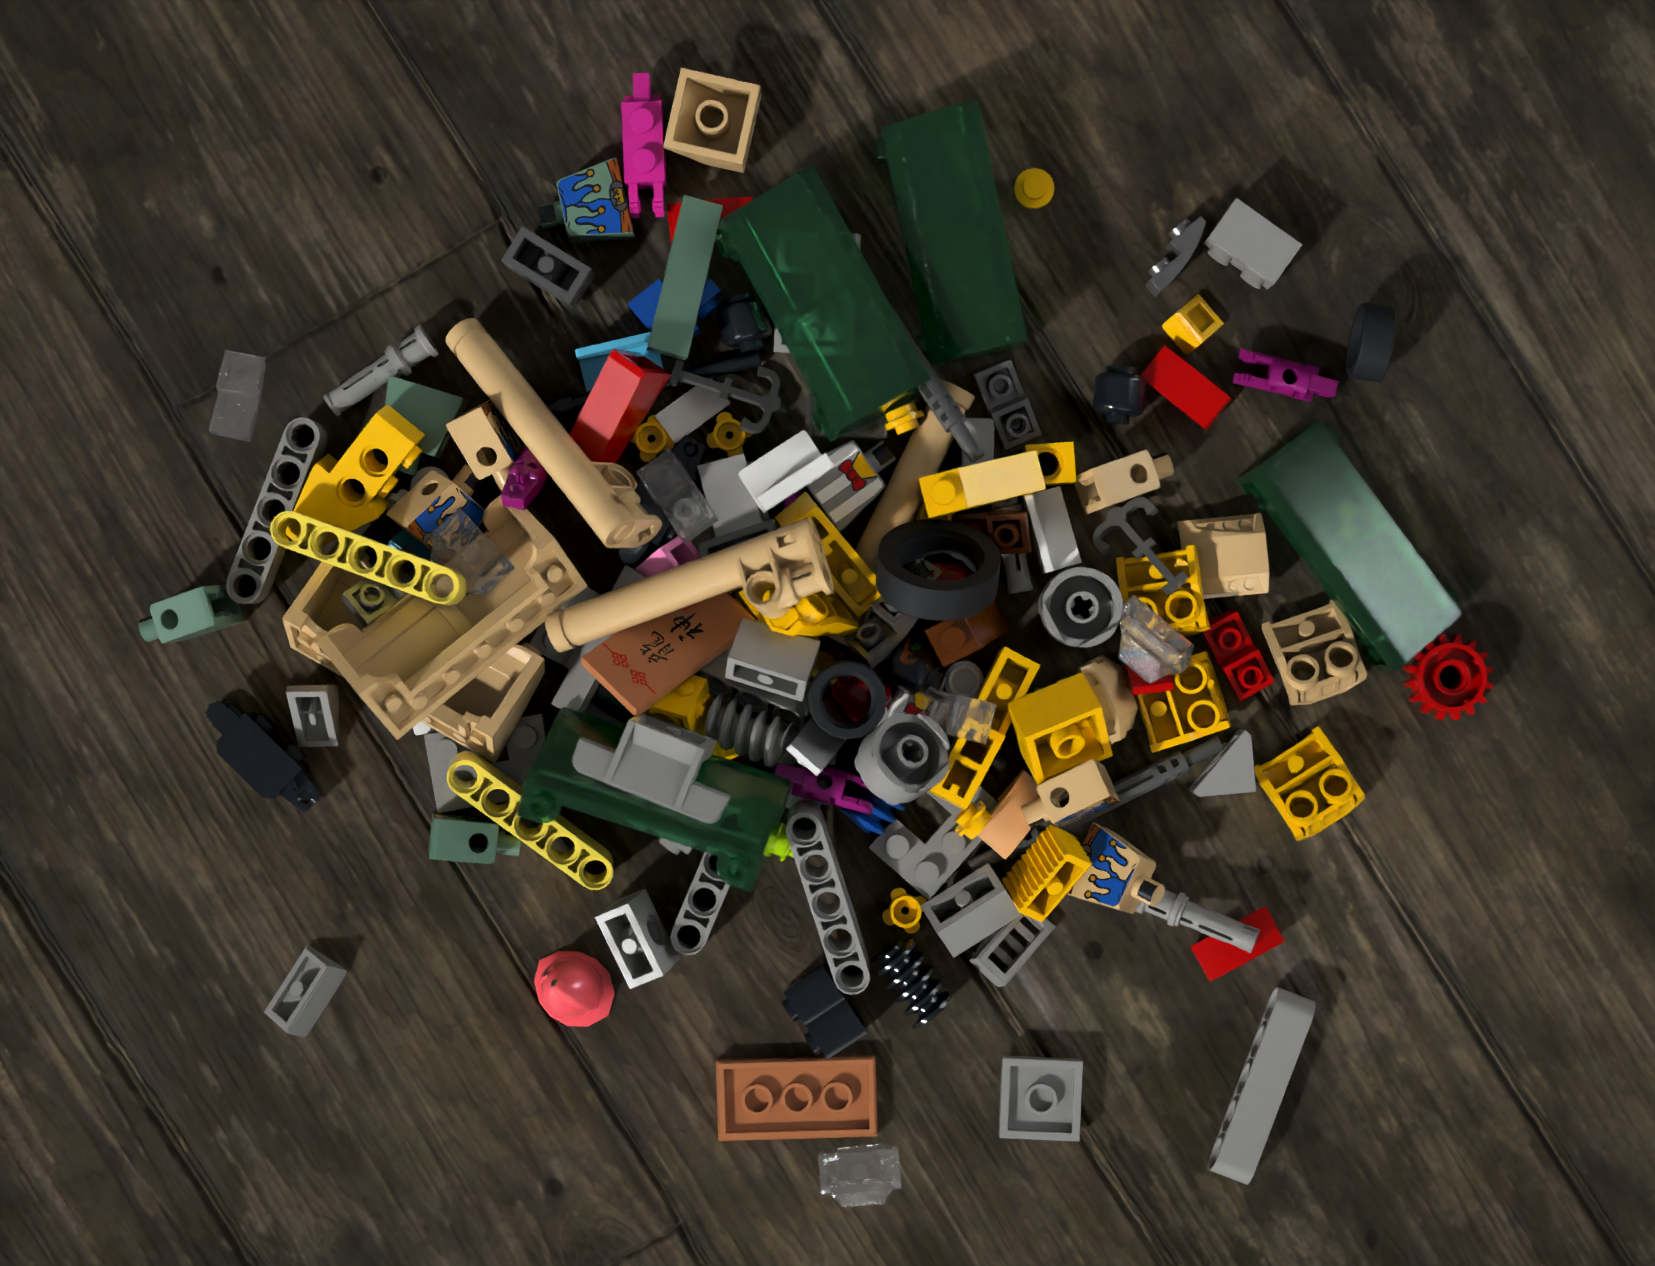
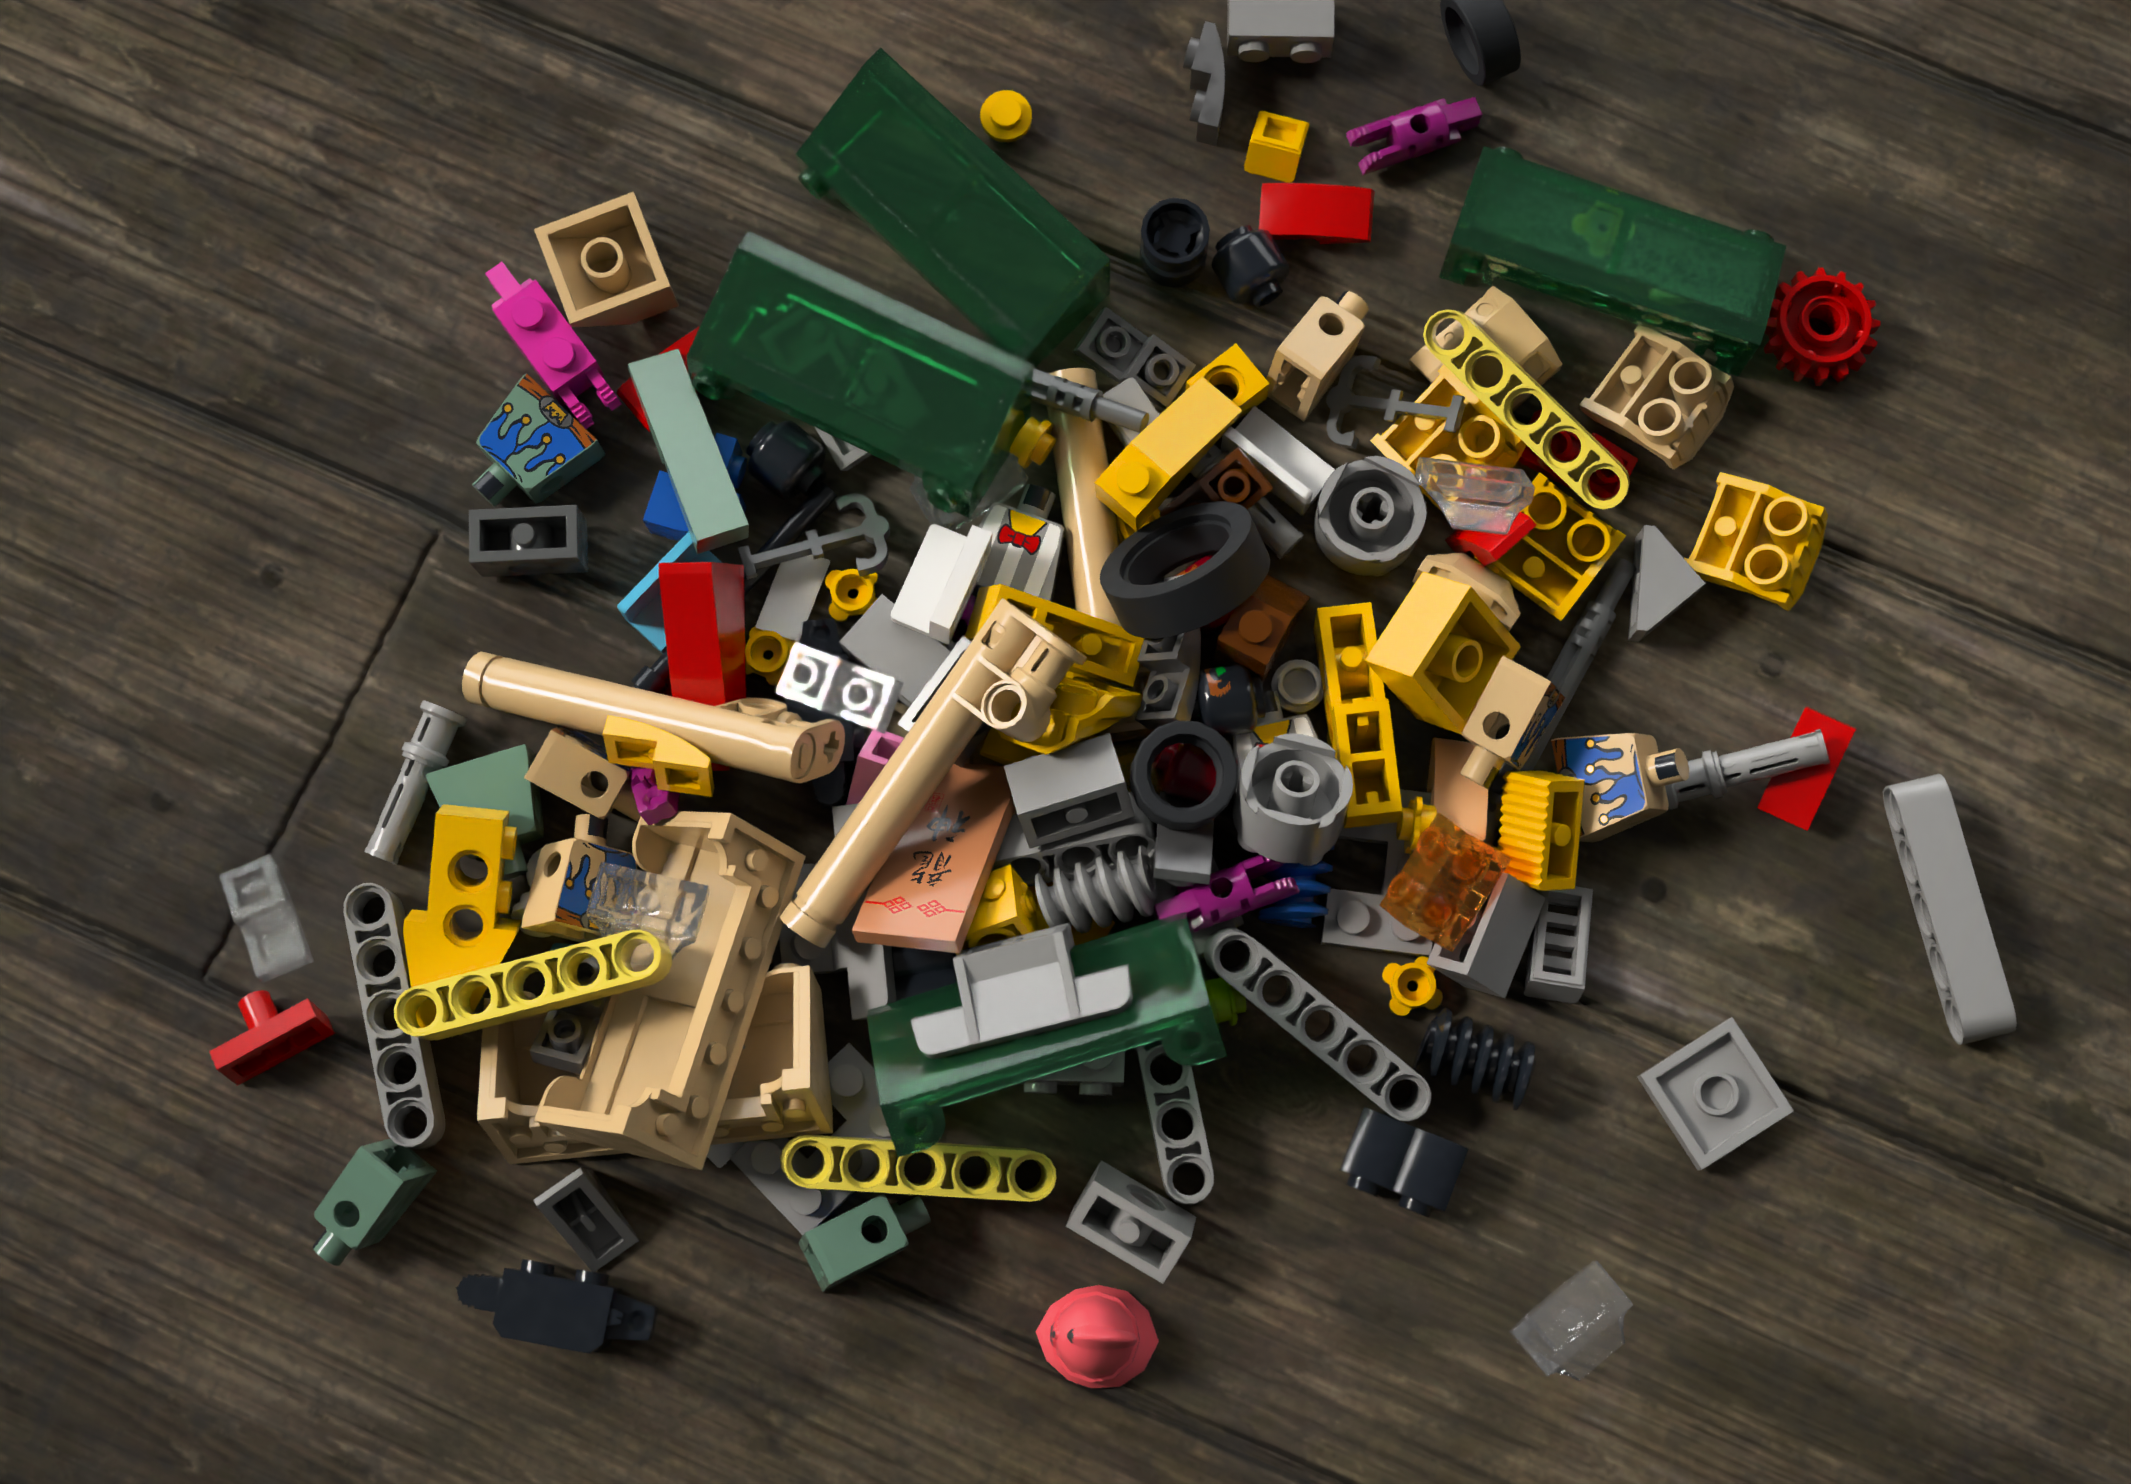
camera: 30 degrees left, 10 degrees down
nougat tile [716,1054,878,1141] -> none
clear slope [920,689,996,745] -> none
none -> red tile [209,990,335,1086]
none -> yellow slope [603,715,714,797]
none -> black wheel [1140,198,1210,287]
none -> clear orange brick [1379,812,1512,952]
none -> light yellow beam [1423,309,1630,509]

